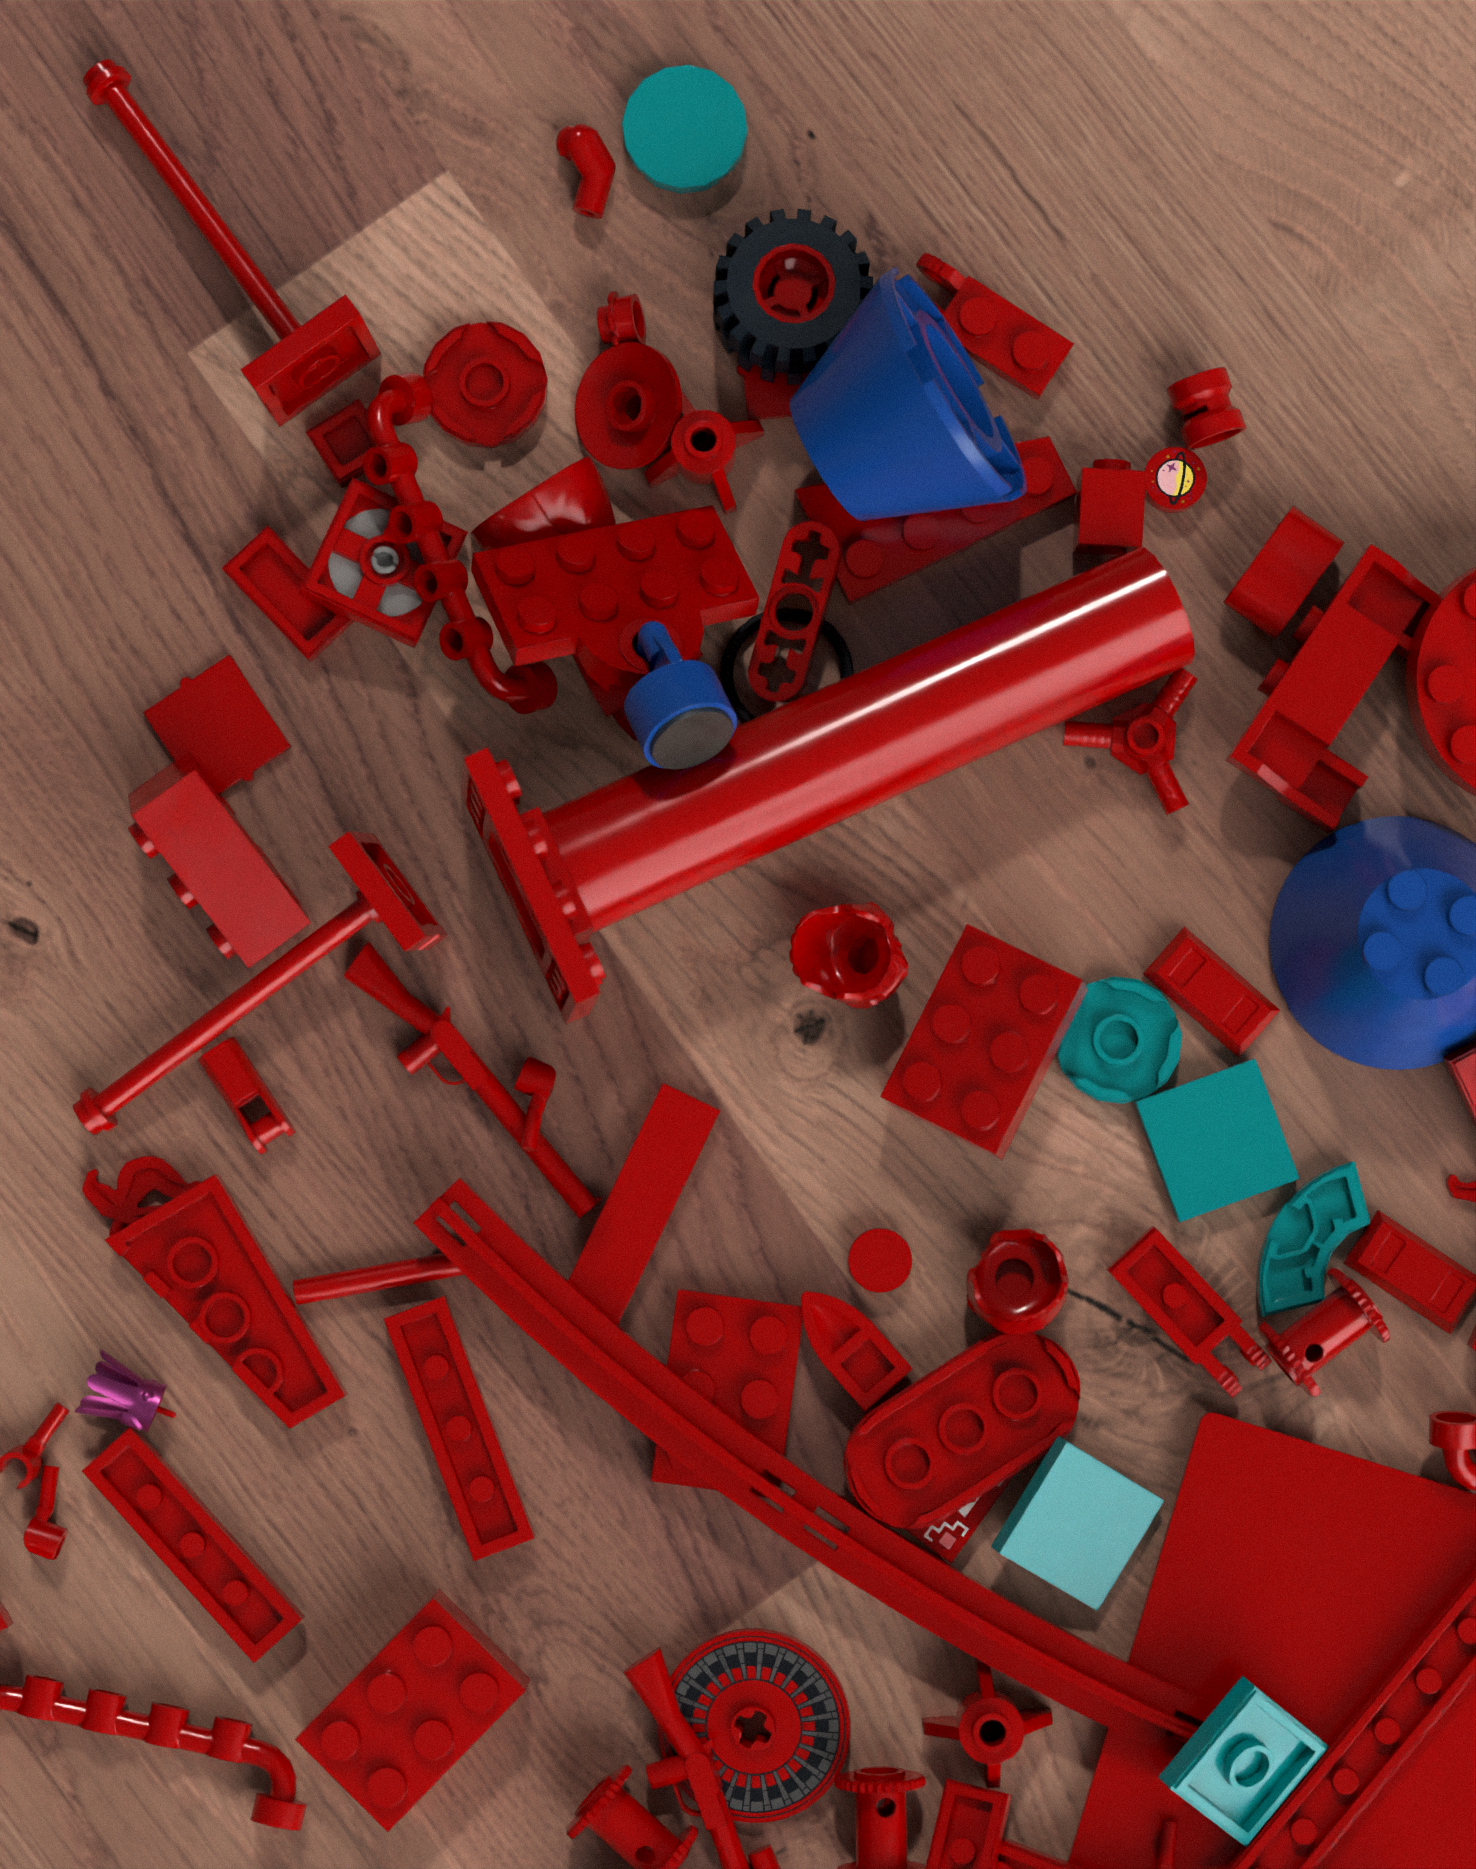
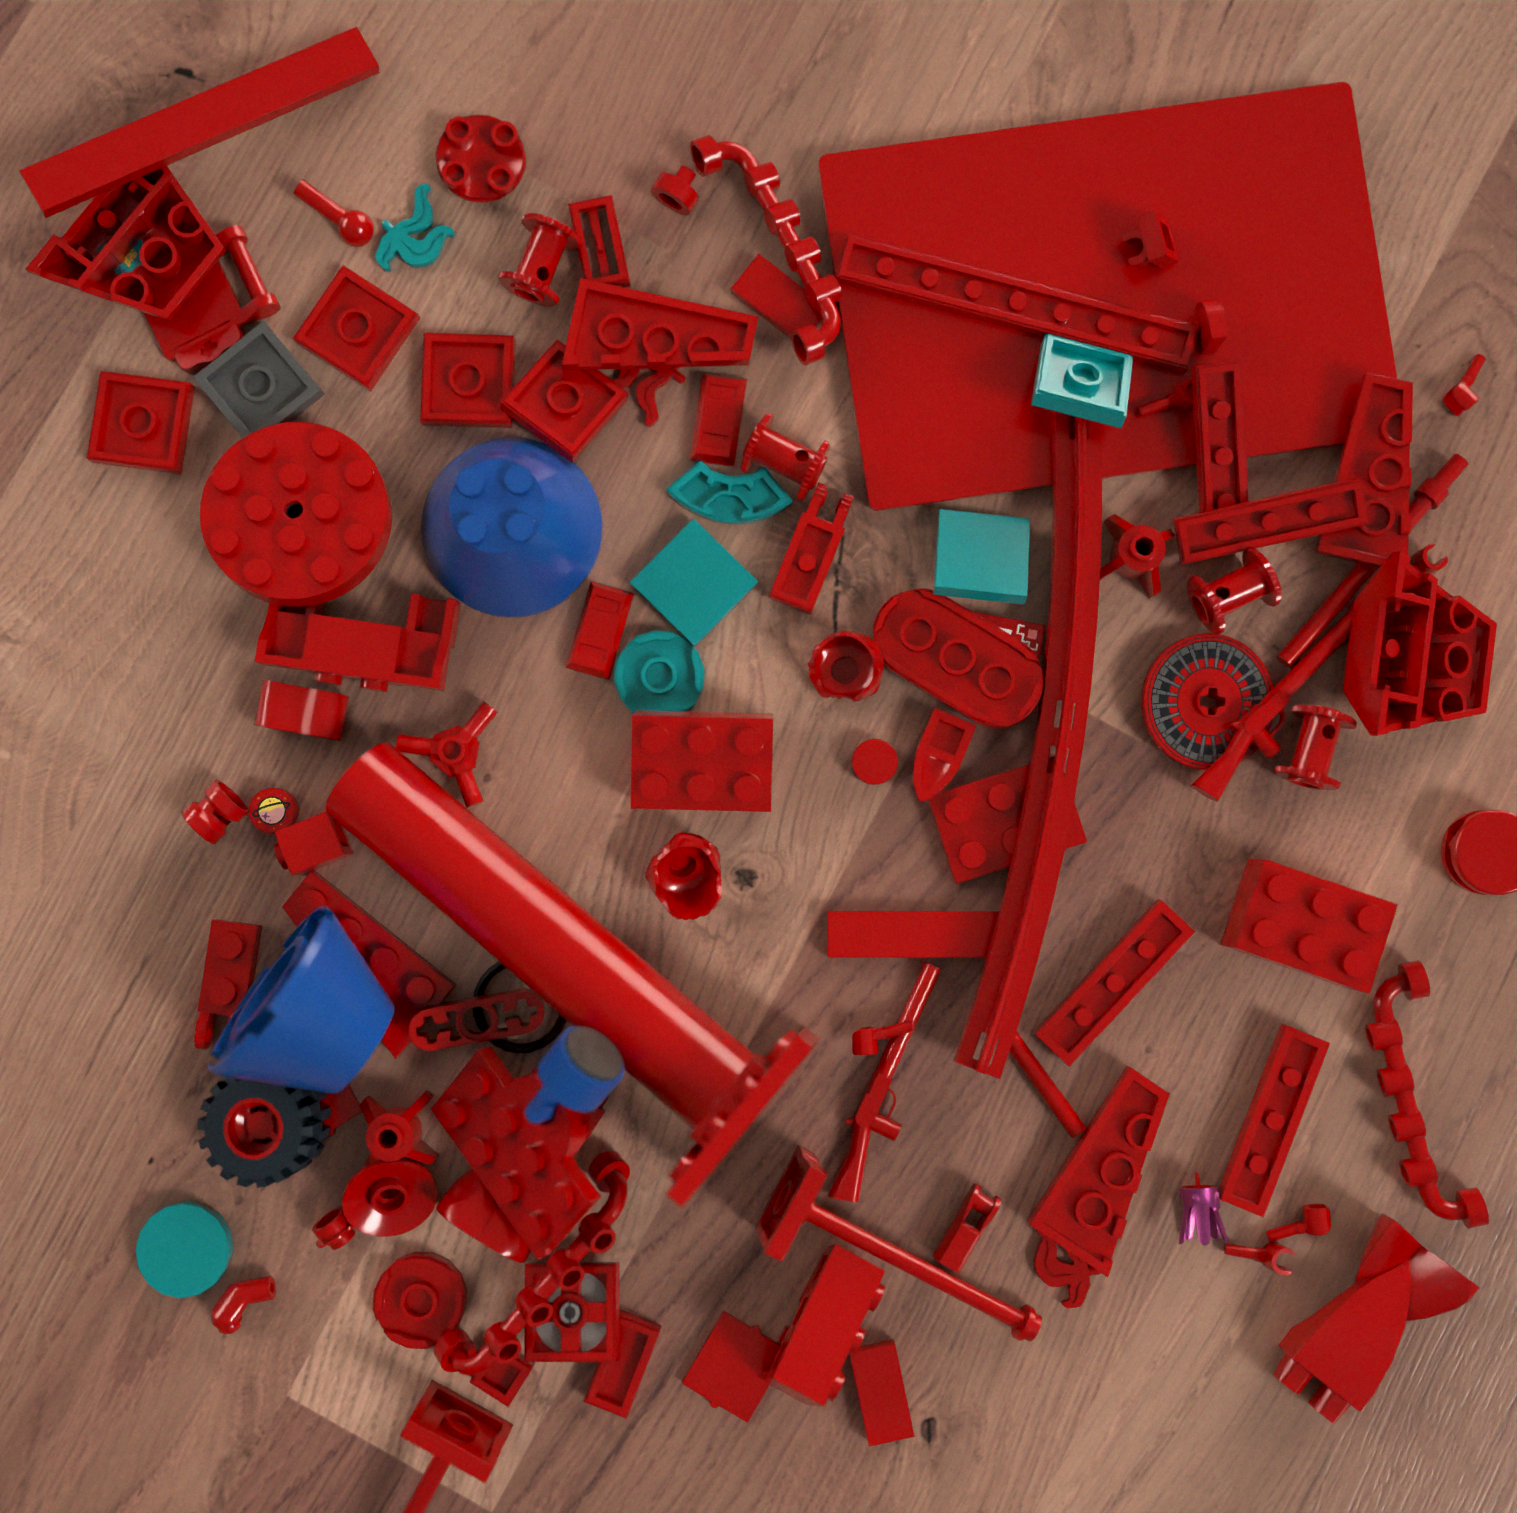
camera: 120 degrees left, 0 degrees up
none -> red tile [850,1339,915,1447]

